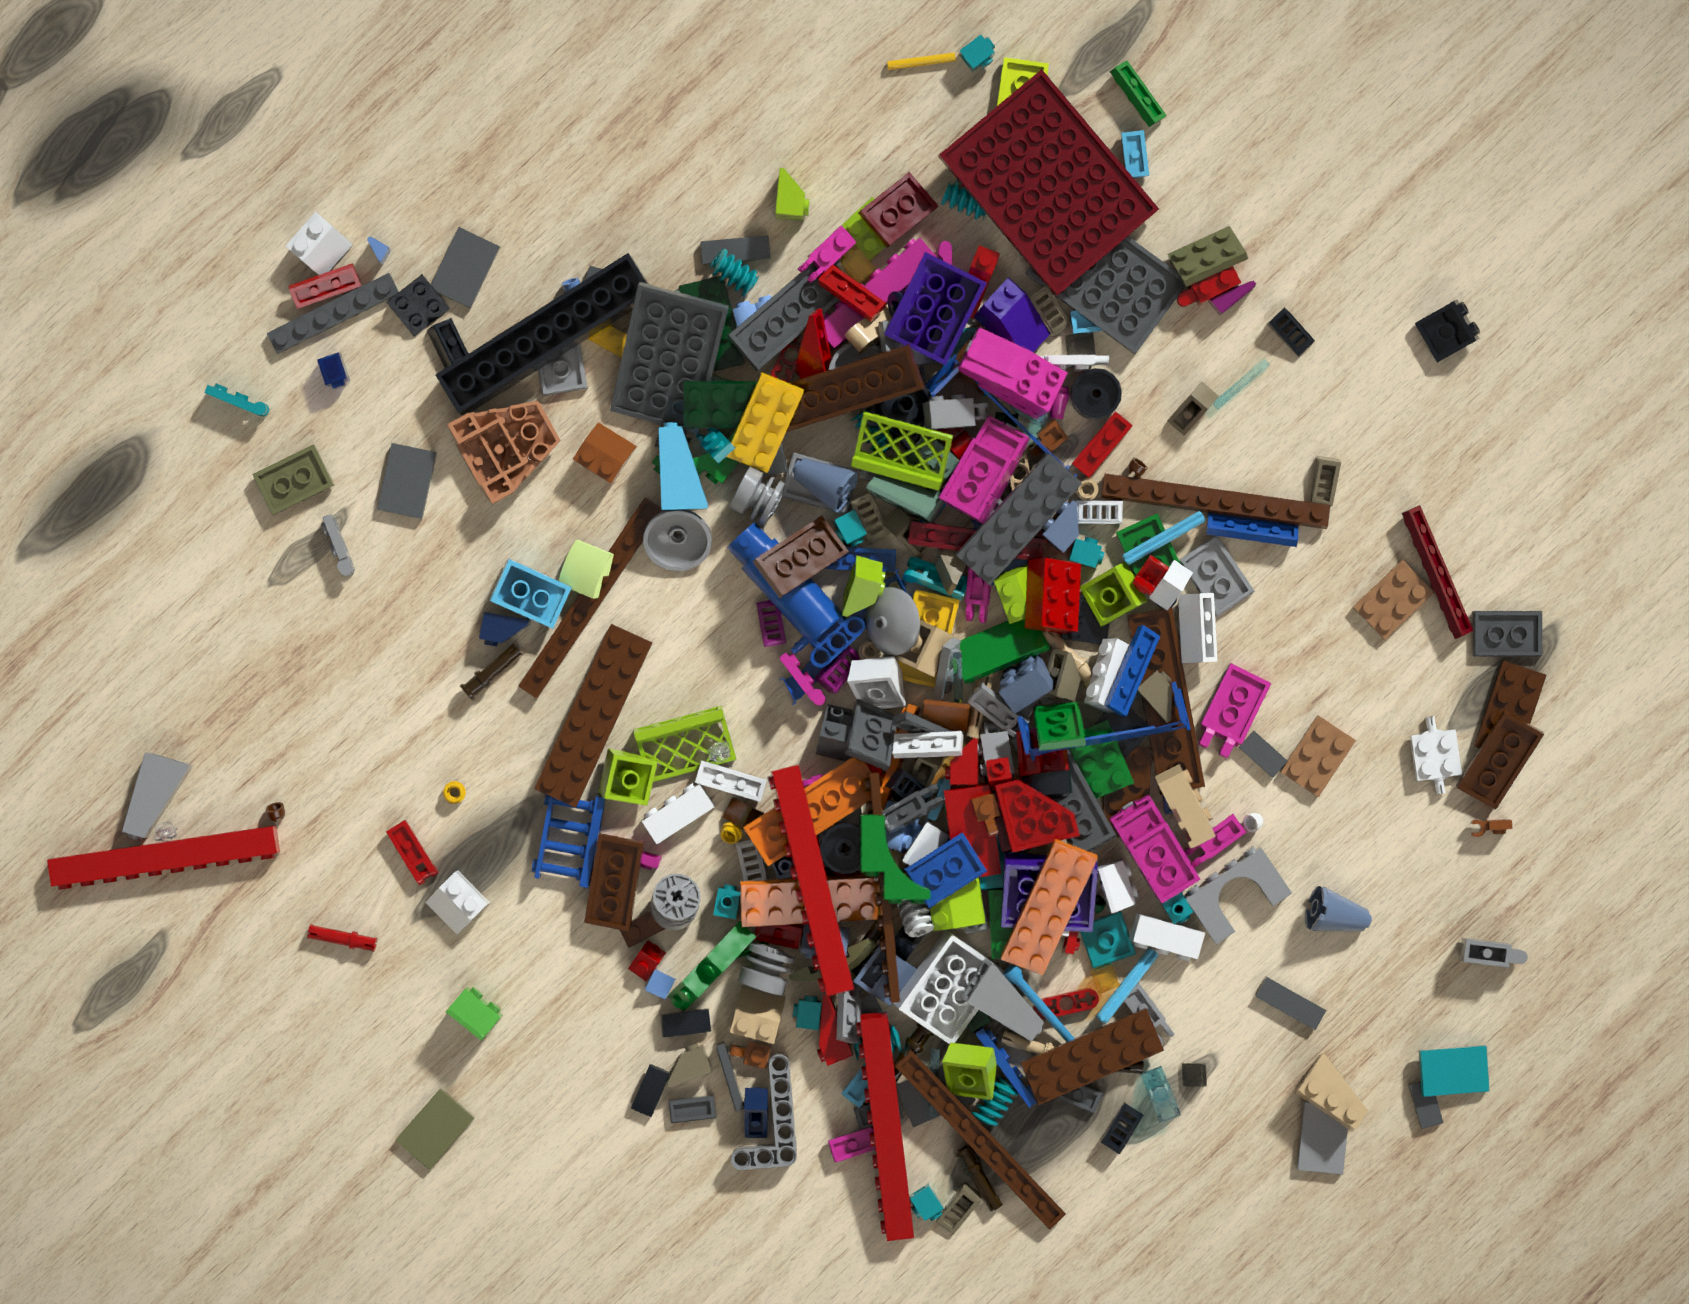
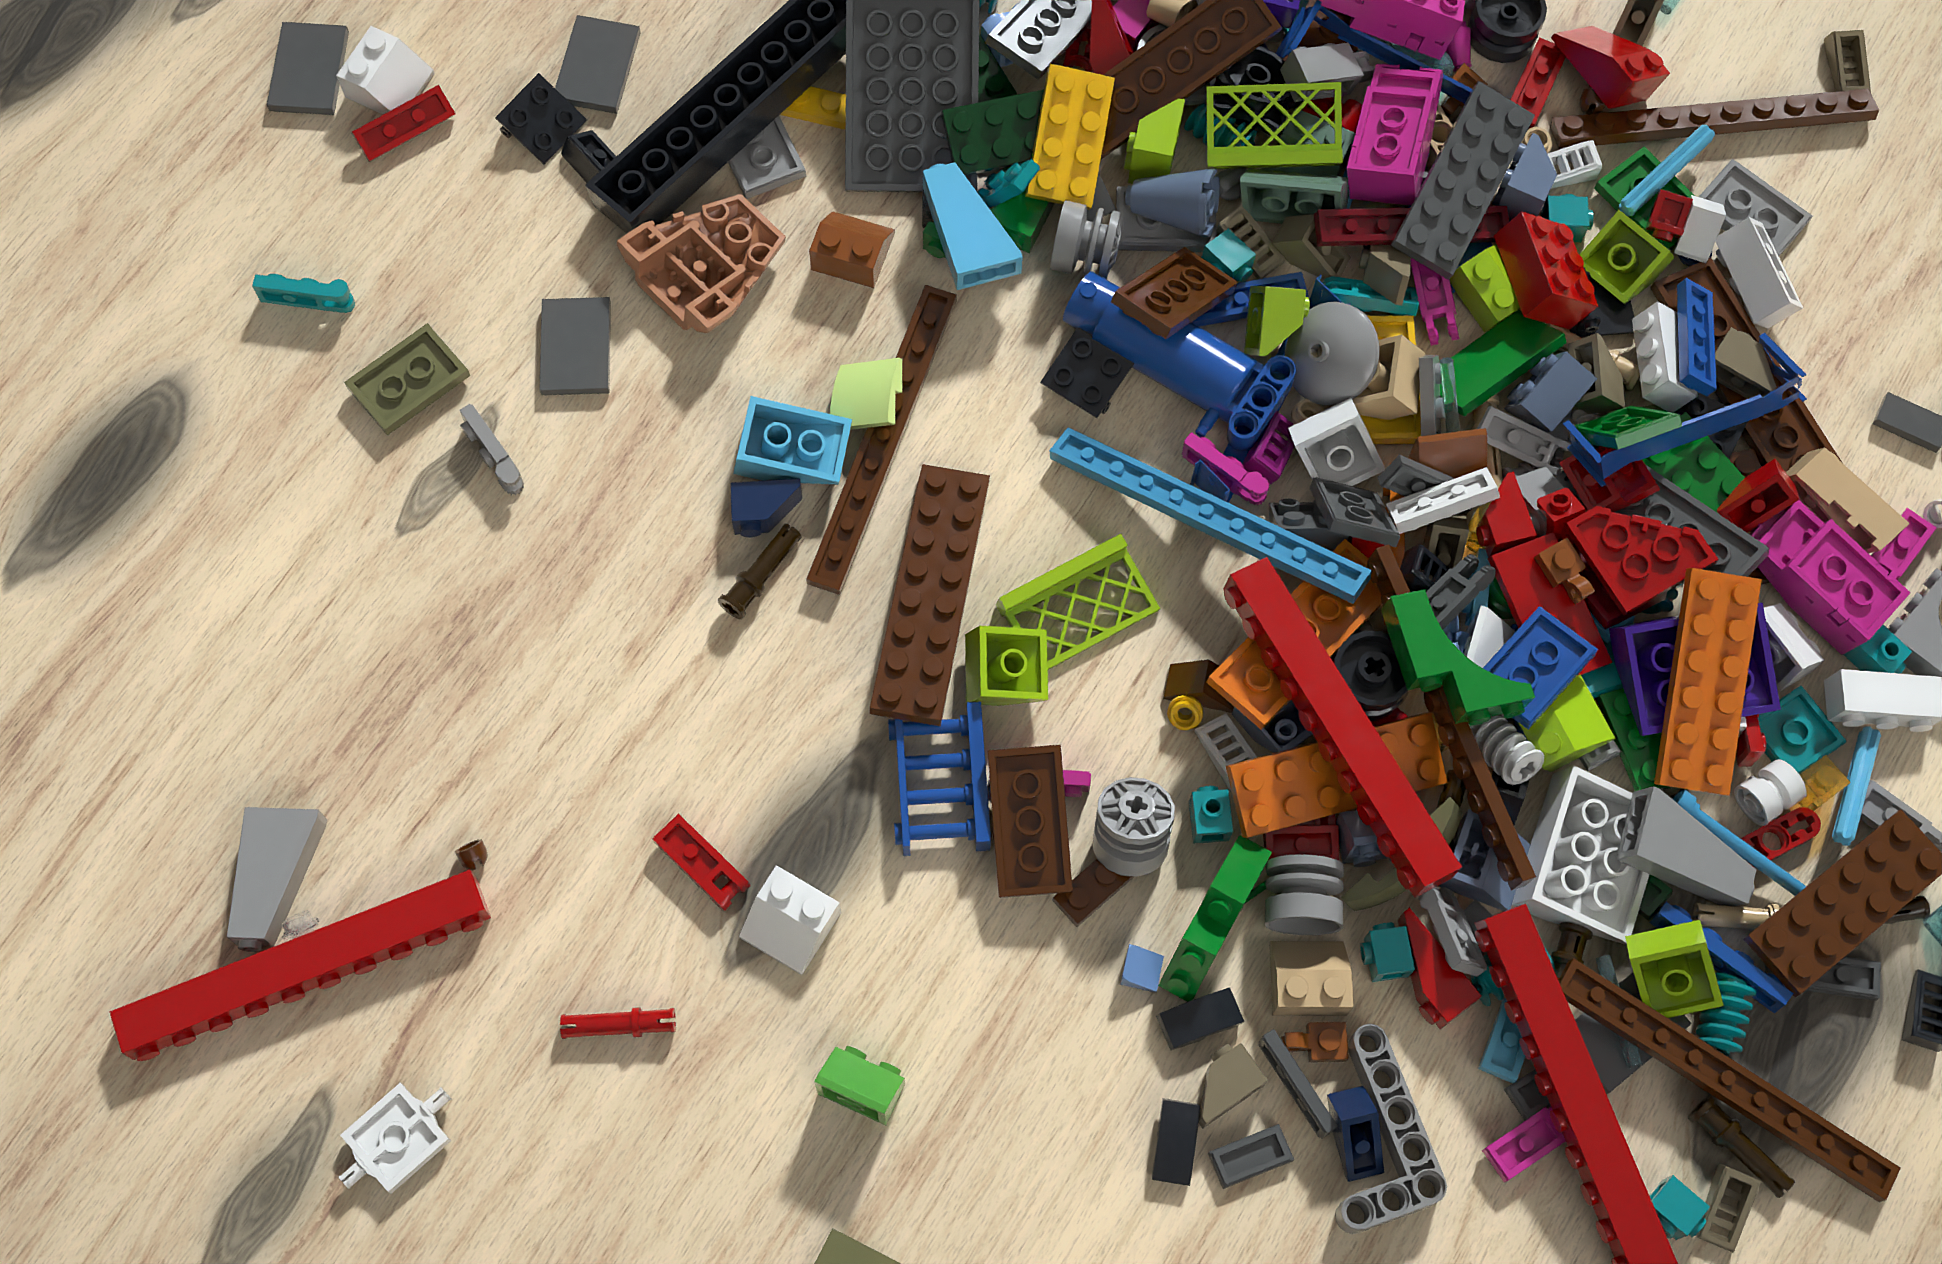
camera: 20 degrees left, 20 degrees down
dark grey plate [267,273,399,354] -> none
clear blue brick [317,352,350,389] -> none
medium blue slope [367,236,391,264] -> none
yellow plate [443,781,466,804] -> none
red bracket [628,940,666,981] -> none
white brick [642,783,715,844] -> none
light grey dish [643,509,712,571] -> none
white plate [695,760,767,802] -> none
clear plate [707,742,730,763] -> none
magenta slope [756,600,787,647] -> none
black slope [1022,770,1072,797] -> none
dark pink tile [1198,663,1272,758] -> none
blue plate [1206,513,1299,547] -> none
none -> dark grey tile [267,22,349,115]
none -> white plate [339,1083,451,1194]
none -> black hinge [1040,327,1134,418]
none -> dark azure plate [1049,427,1372,604]
none -> lime slope [1124,98,1185,184]
none -> red slope [1551,26,1670,109]
none -> red slope [1717,459,1800,533]
none -> white wheel [1734,759,1807,826]

